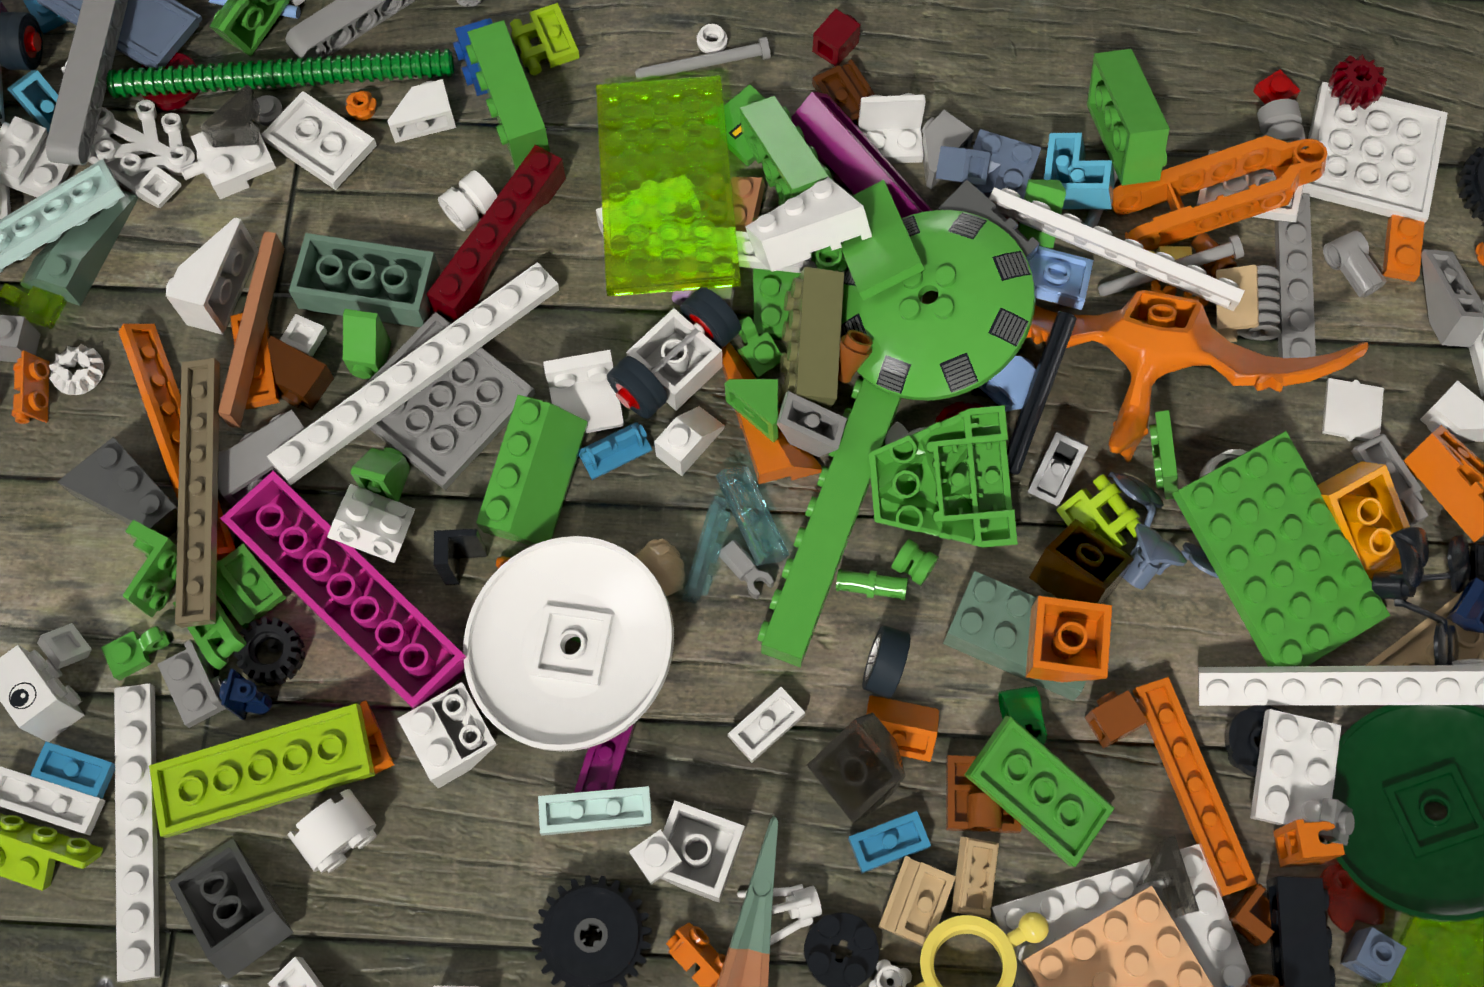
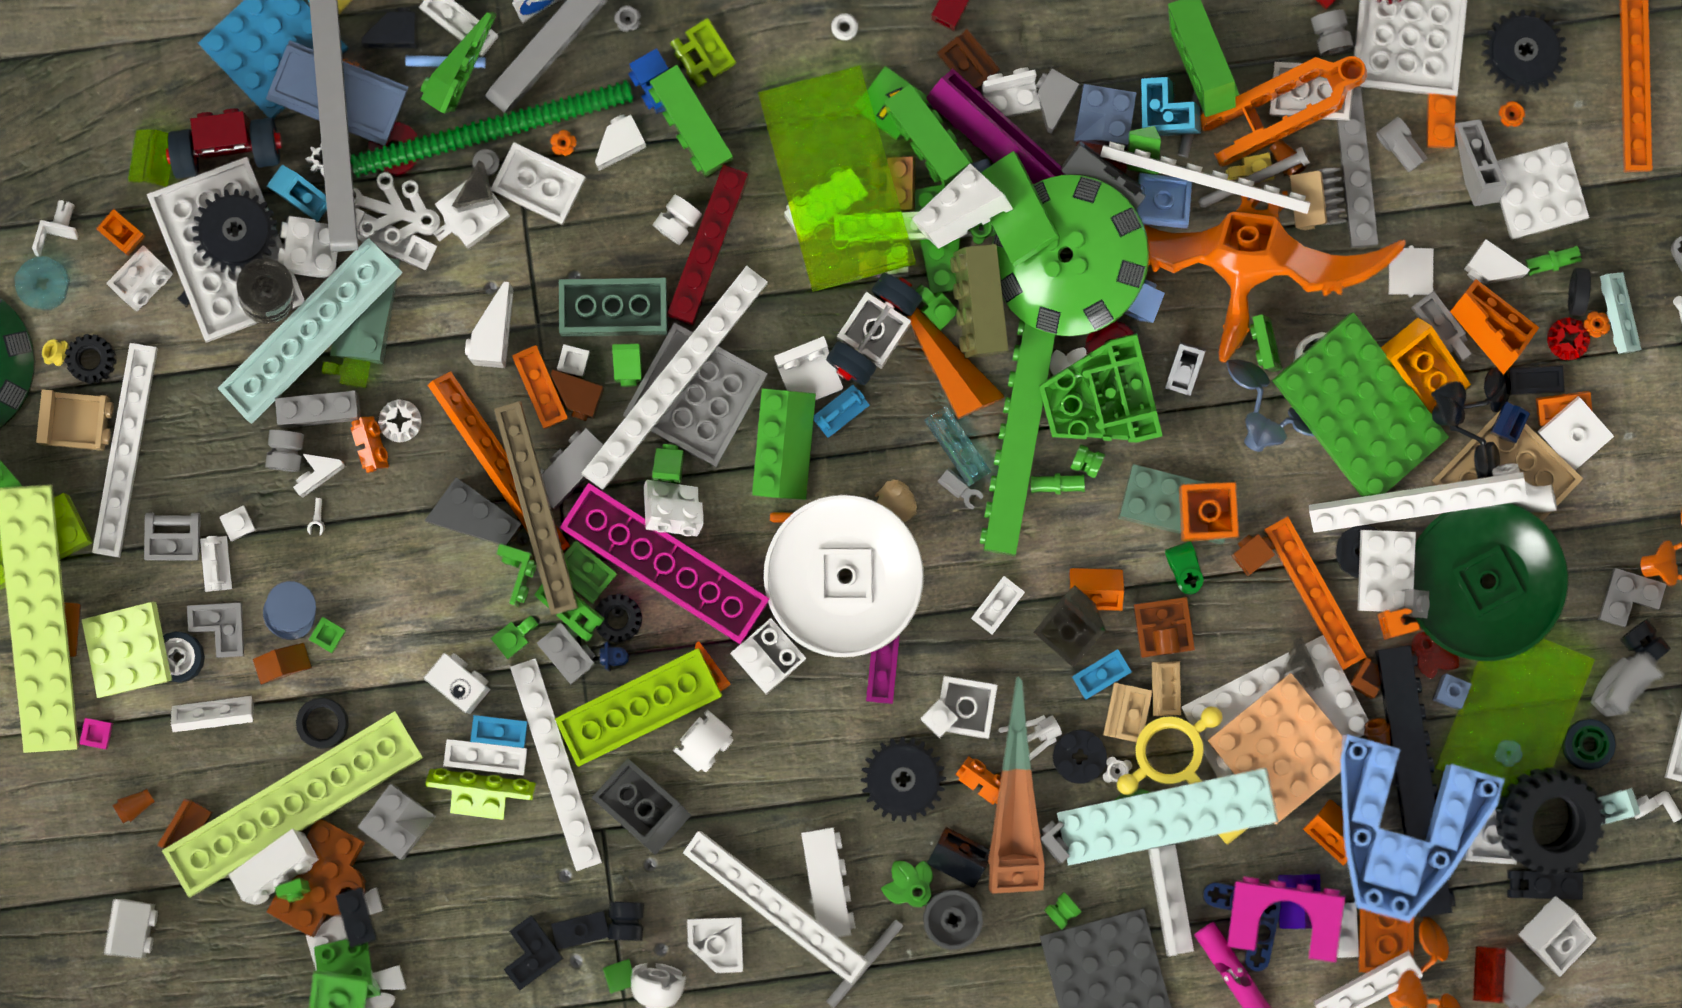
camera: 10 degrees left, 15 degrees up
white plate [37,623,92,670] -> none
nougat tile [218,232,285,428] -> none
black panel [433,529,487,585] -> none
light aqua plate [538,786,652,836] -> none
light grey bar [635,37,771,81] -> none
white slope [654,406,725,476] -> none
clear light blue plate [682,496,730,604] -> none
bright green slope [724,379,779,442] -> none
light grey slope [777,391,847,457] -> none
dark orange cone [838,330,873,383] -> none
black wheel [862,626,911,697] -> none
sand blue brick [935,146,991,185] -> none
bright green tile [964,716,1115,867] -> none
black axle [1007,311,1077,475] -> none
dark brown brick [1029,519,1134,604] -> none
lime plate [1056,474,1141,549] -> none

